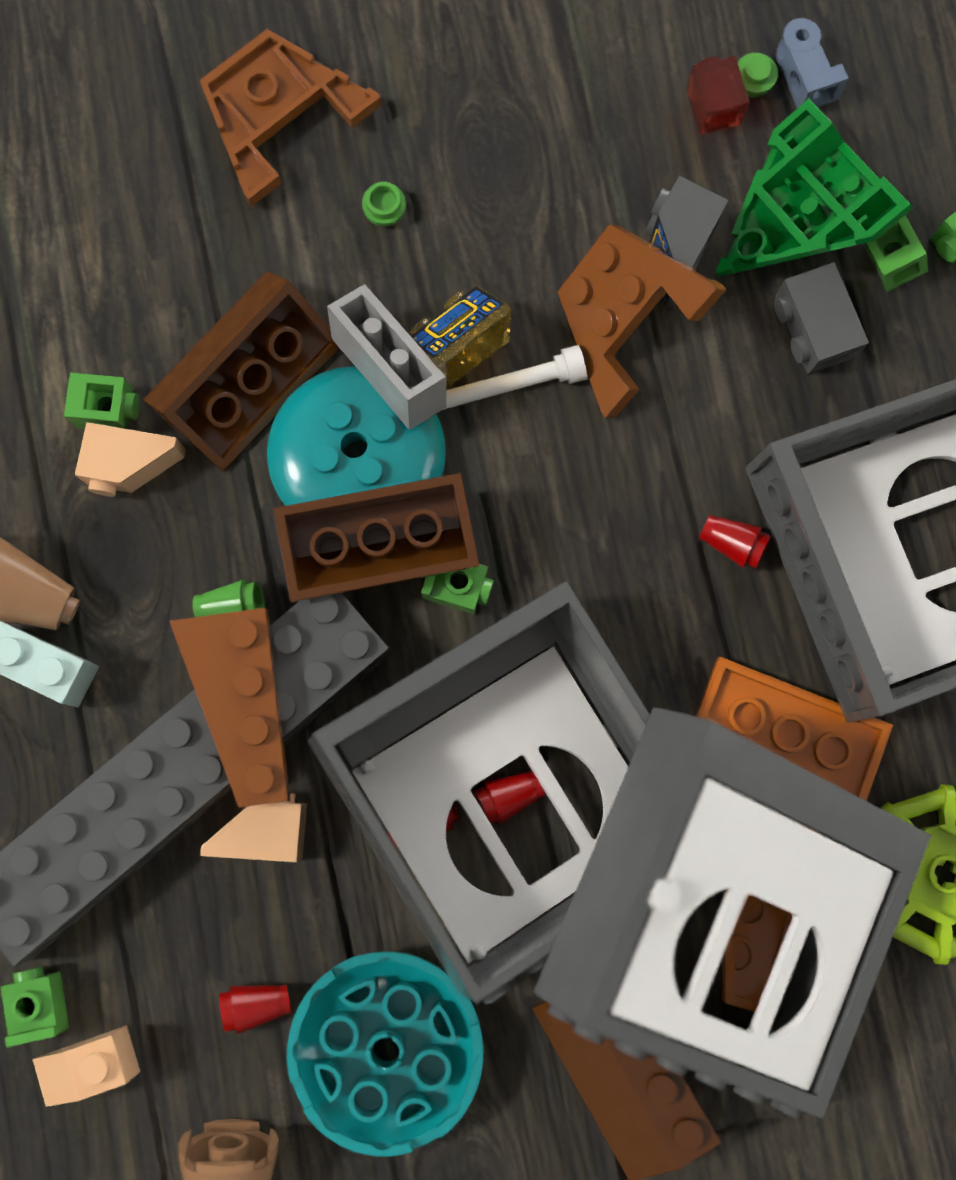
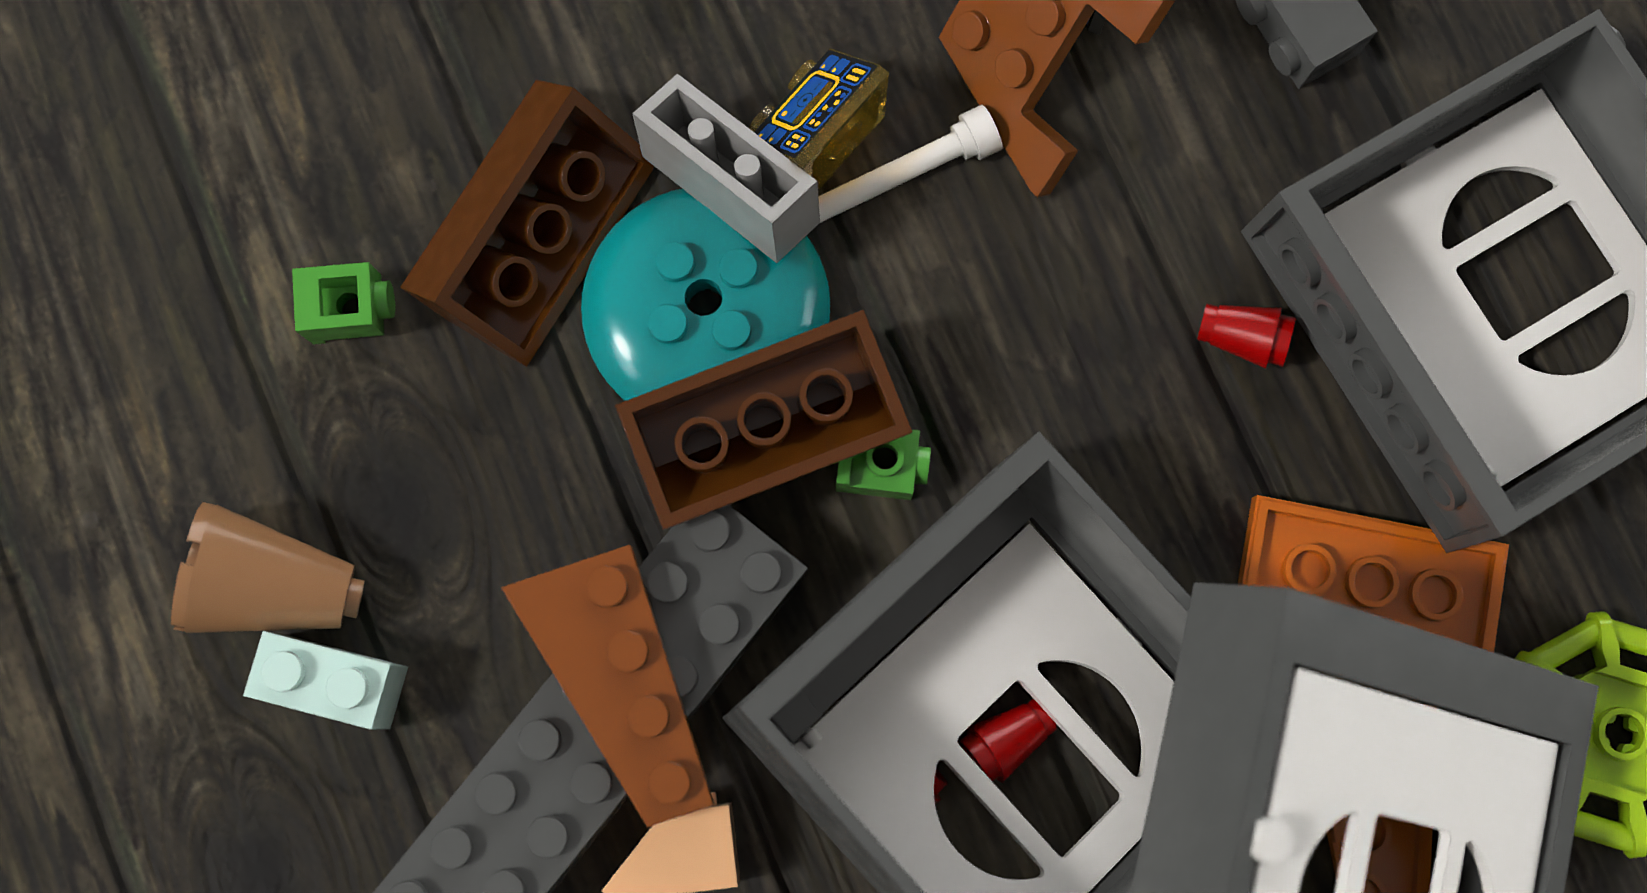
camera: 10 degrees left, 0 degrees up
light nougat slope [75,422,186,497] -> none
bright green cone [193,579,265,617] -> none

